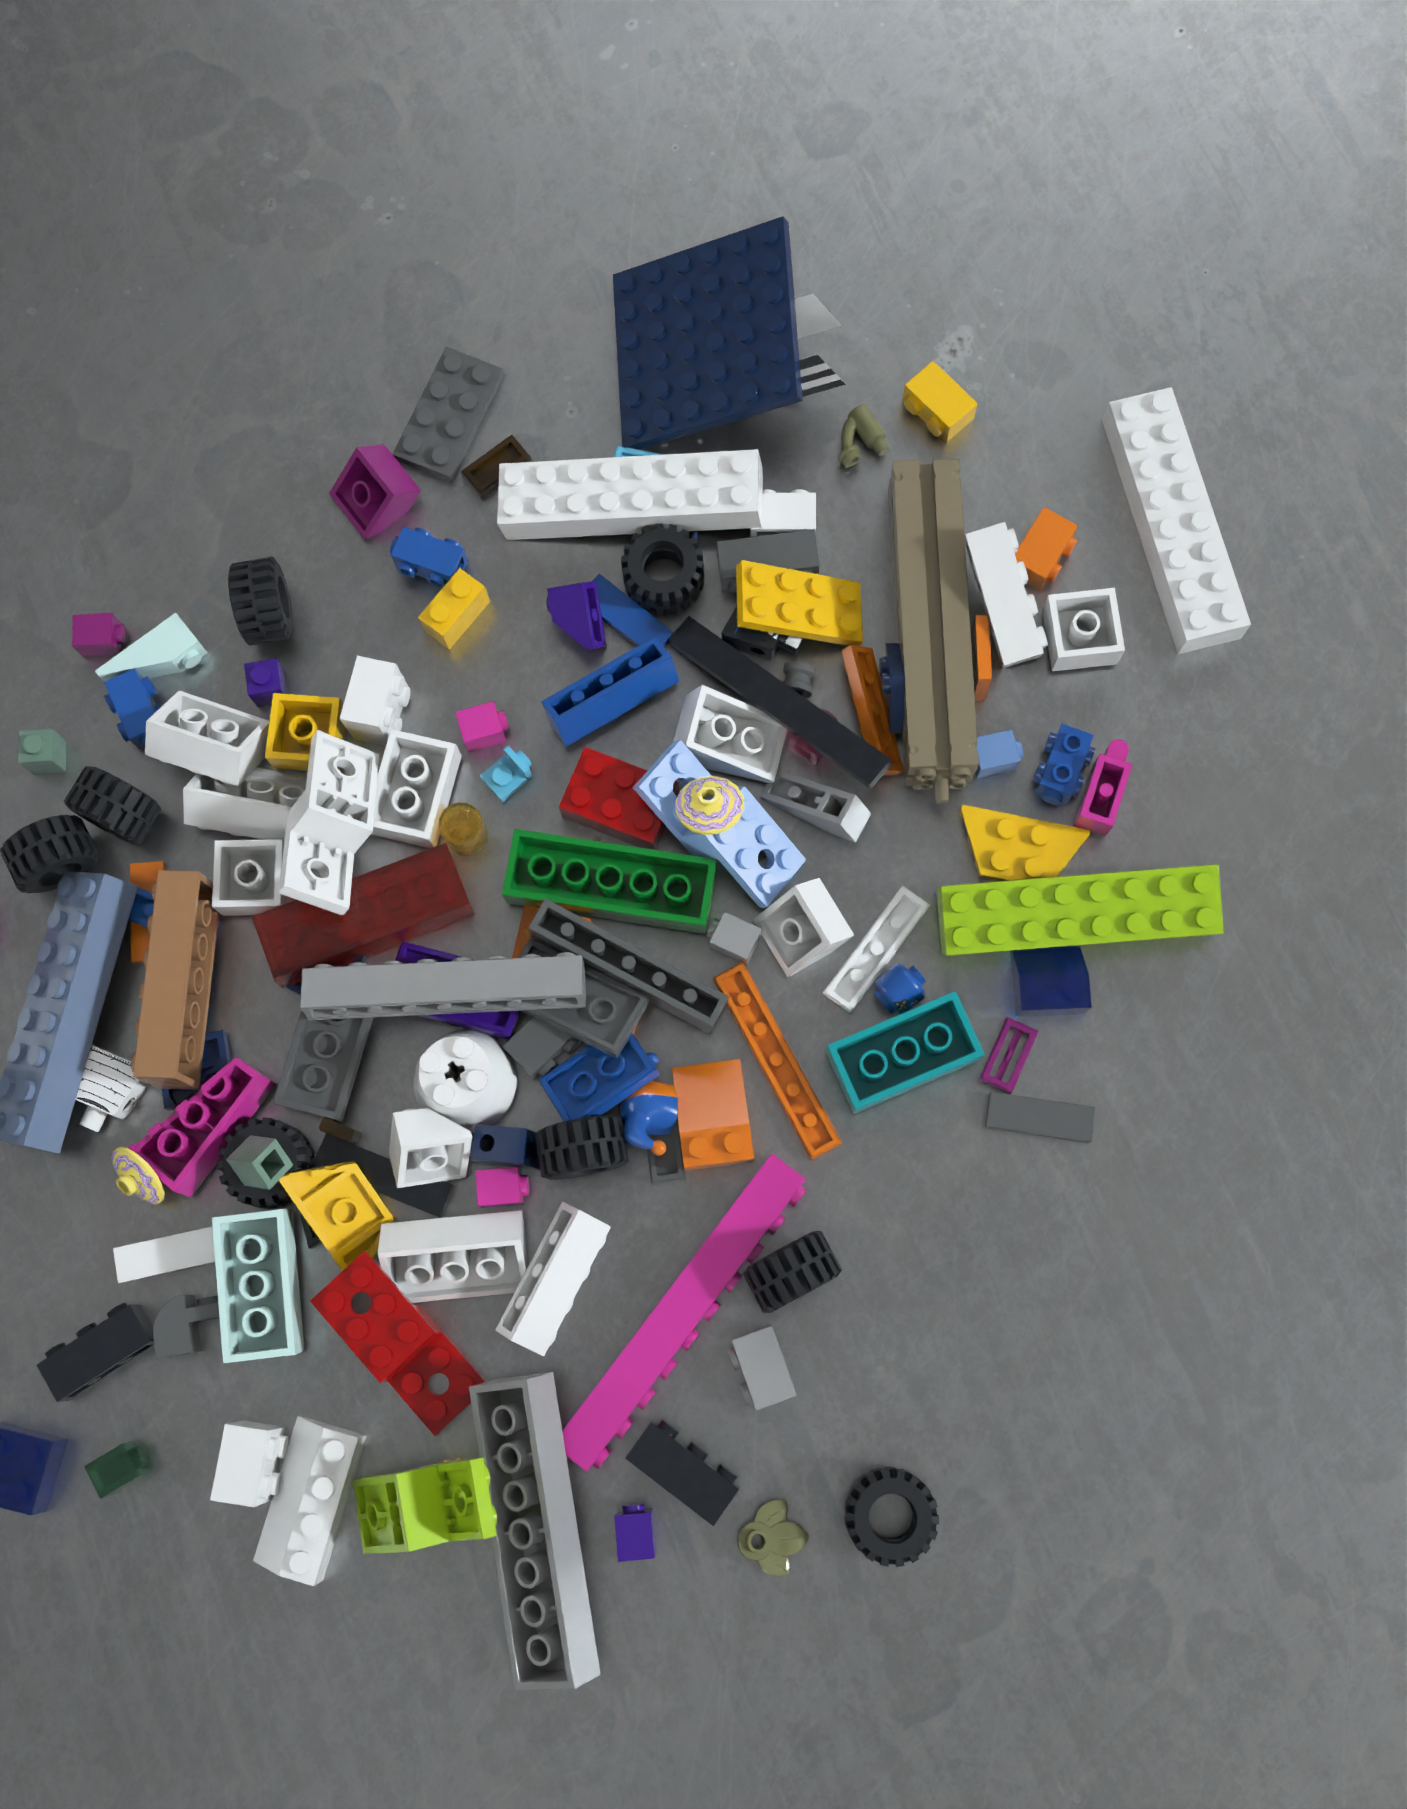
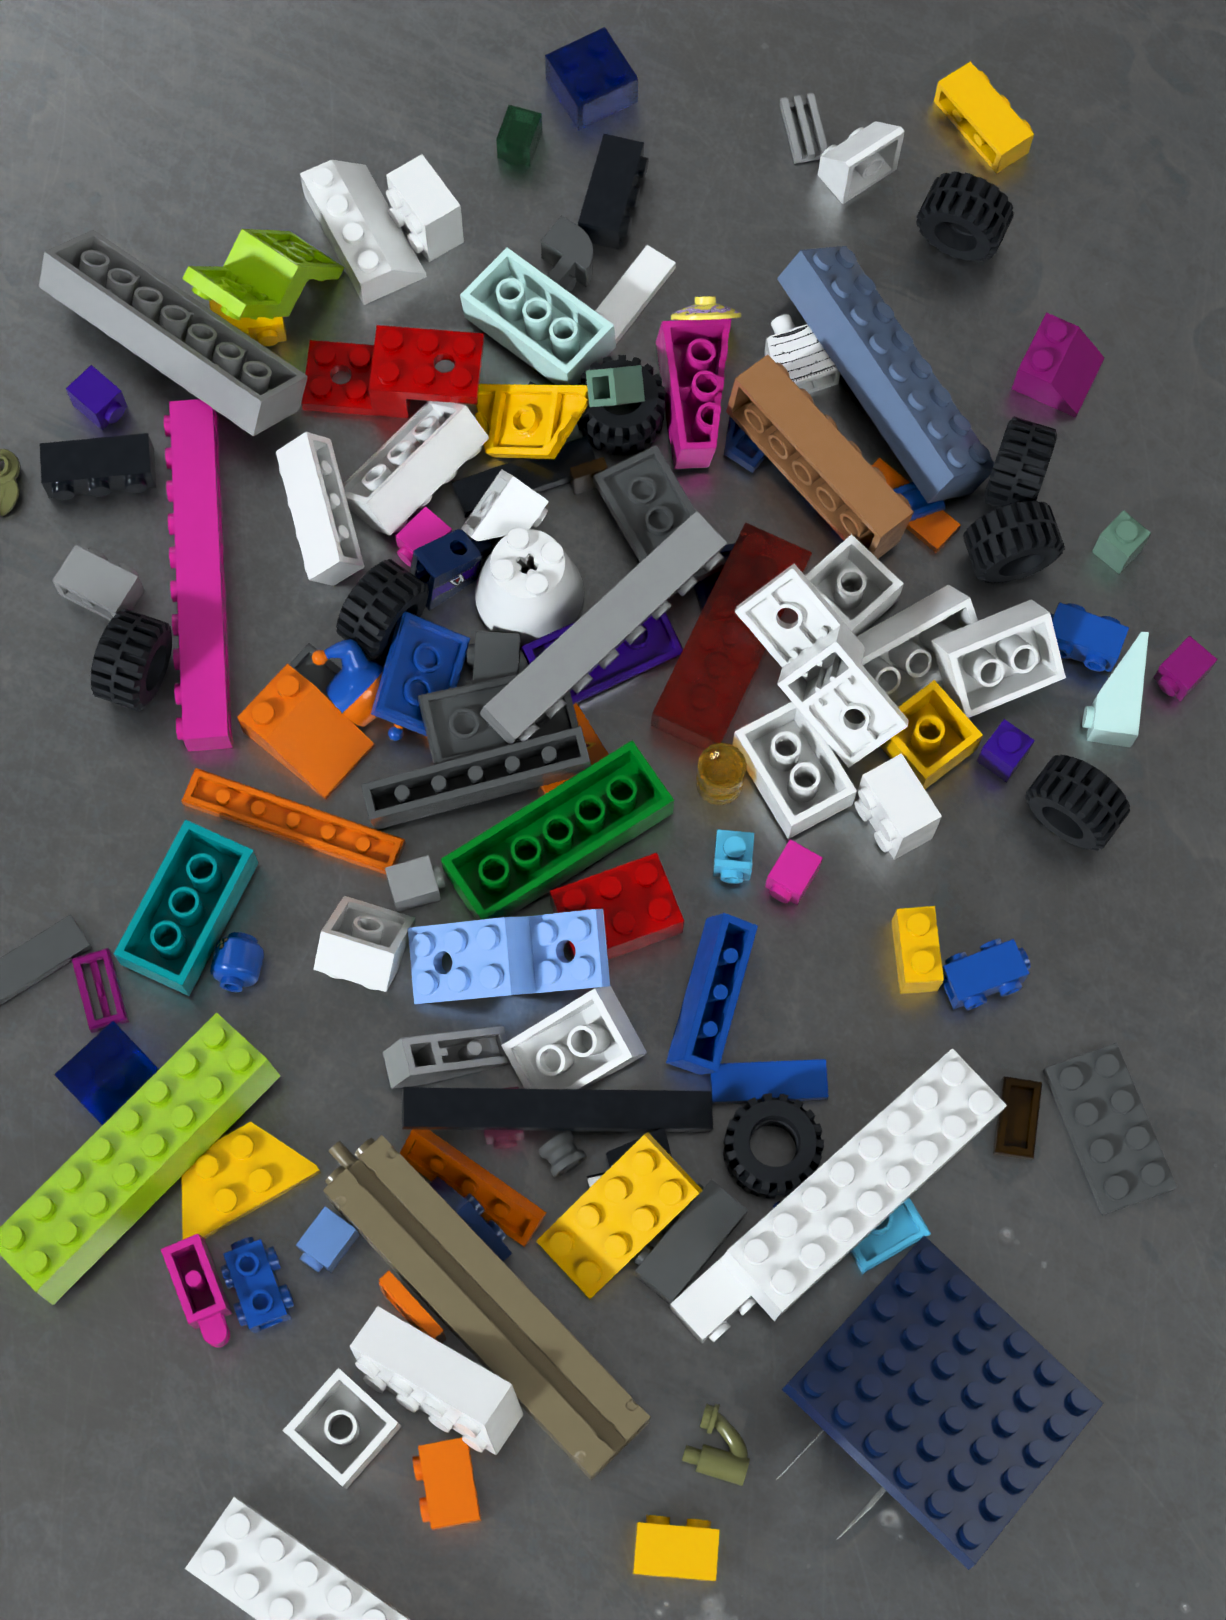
camera: 130 degrees right, 5 degrees down
magenta slope [329,444,421,540] -> none
dark purple slope [546,581,607,650] -> none
dish [676,776,744,835] -> none
white tile [822,886,930,1015] -> none

